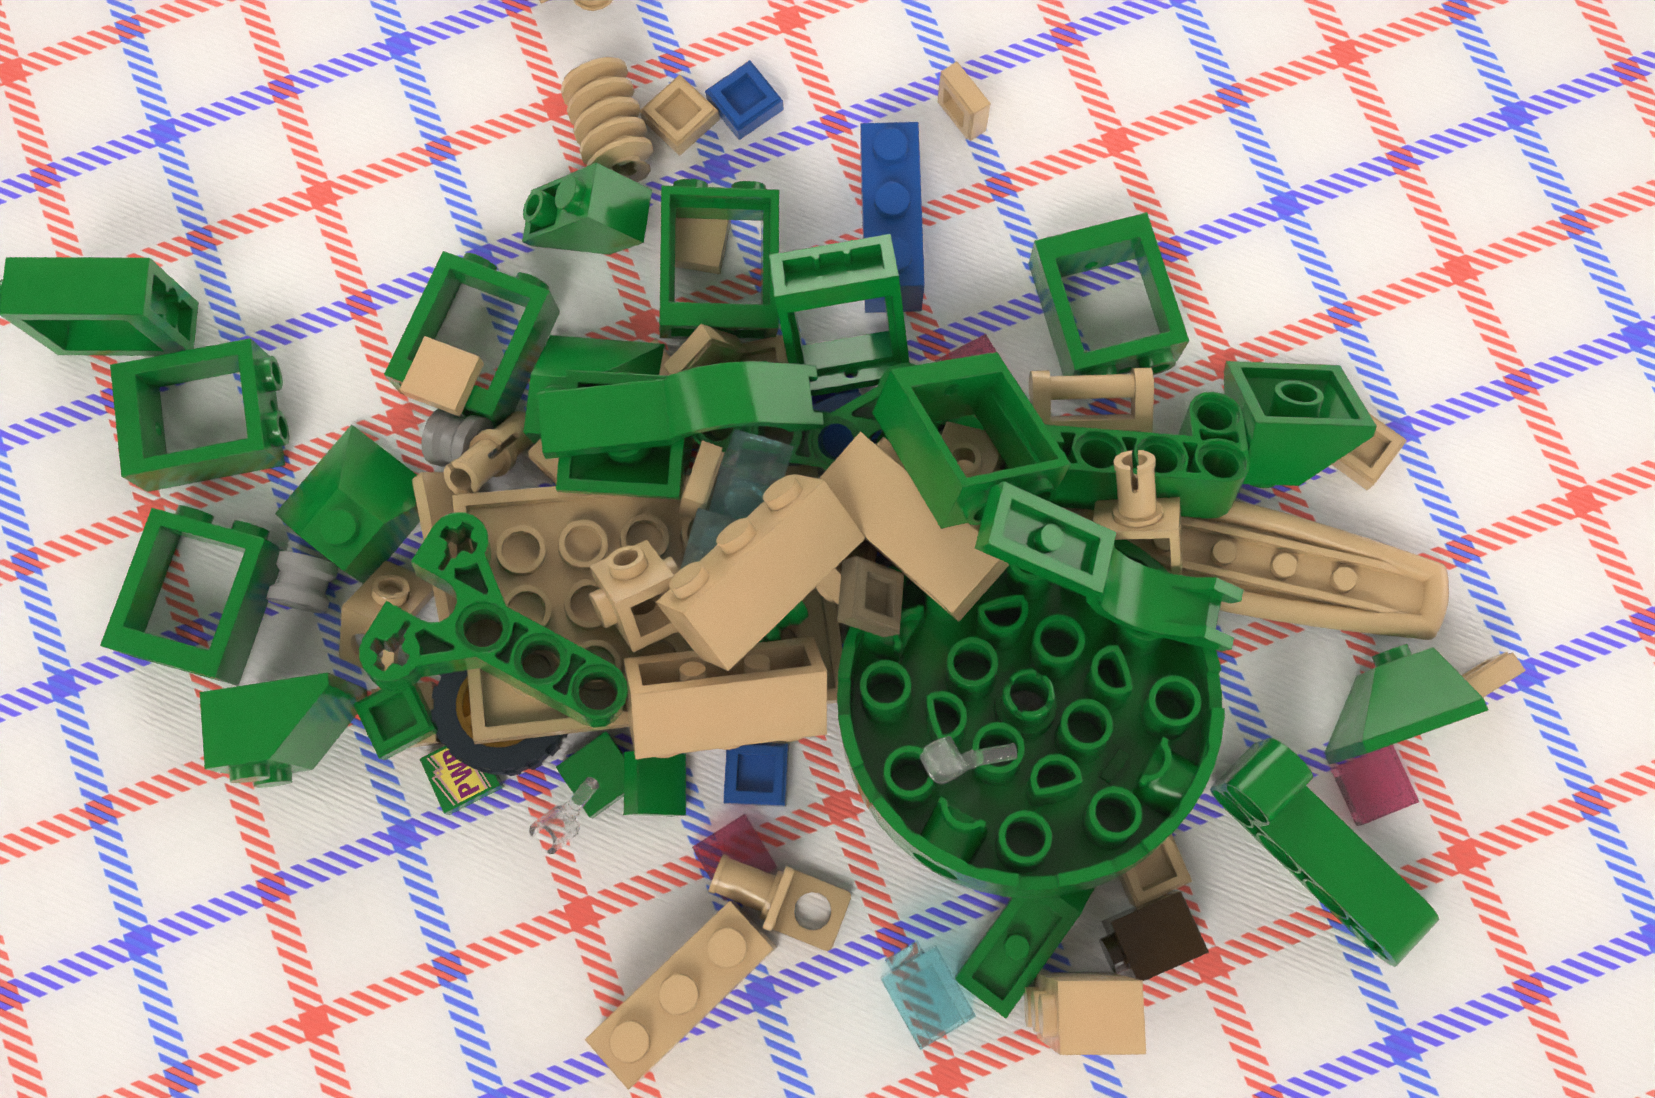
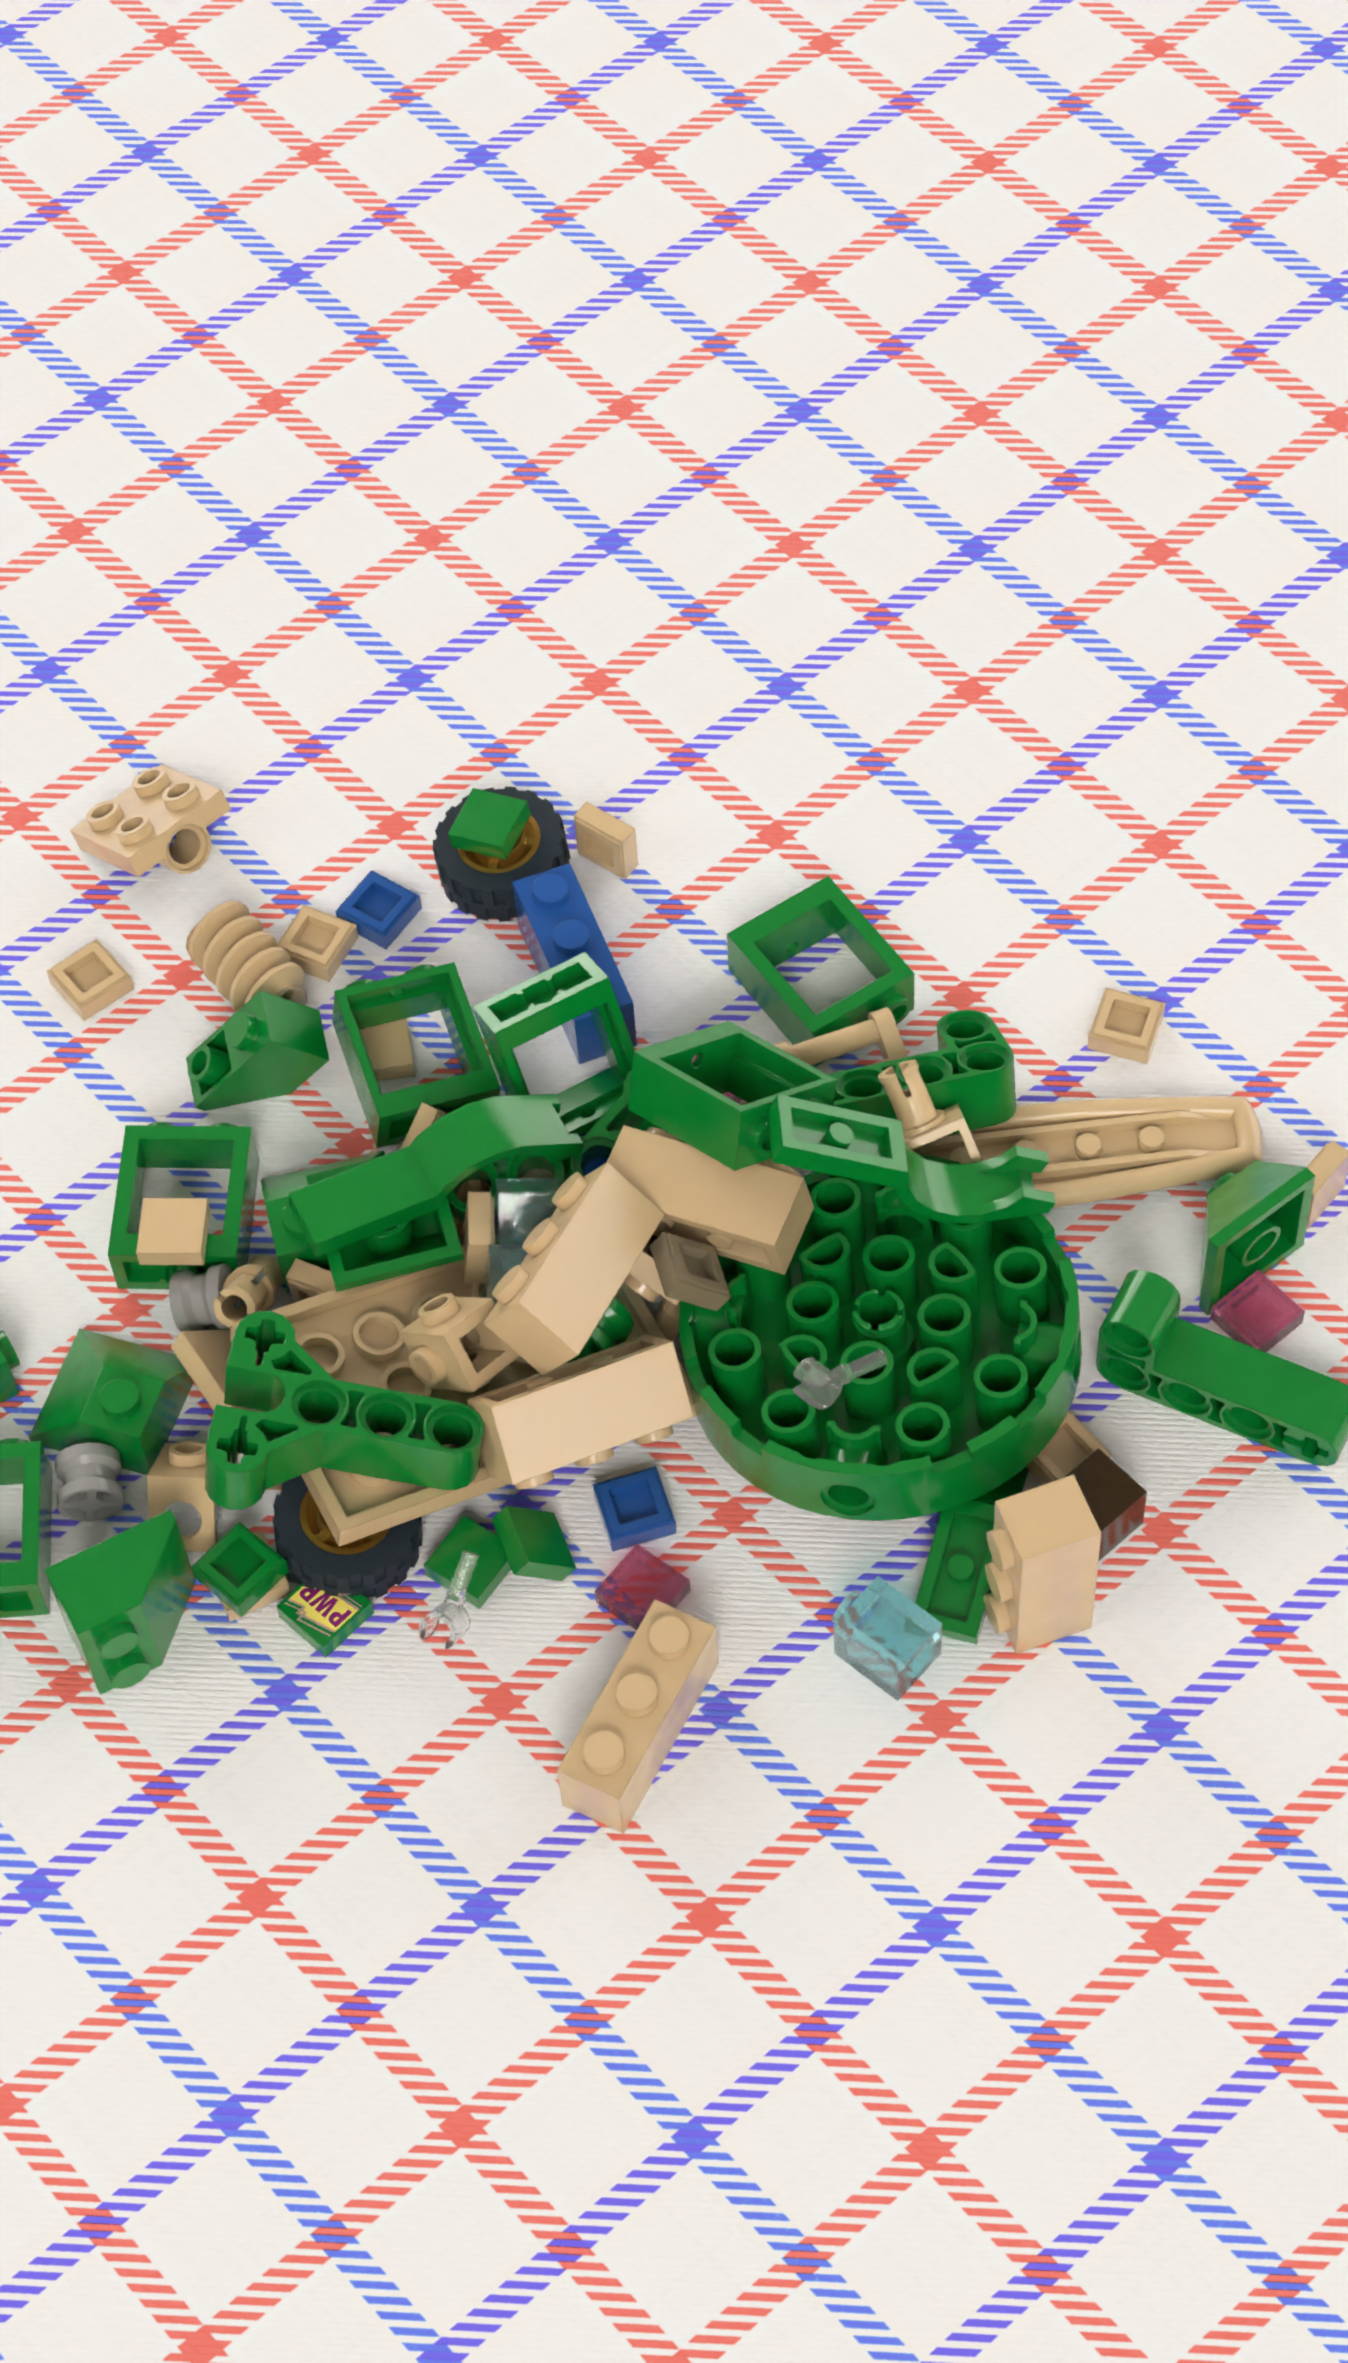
camera: 20 degrees left, 20 degrees down
tan bracket [708,854,851,951] -> none
green slope [1224,361,1377,488] -> none
none -> tan tile [46,939,134,1021]
none -> black wheel [433,786,571,922]
none -> green tile [448,788,531,860]

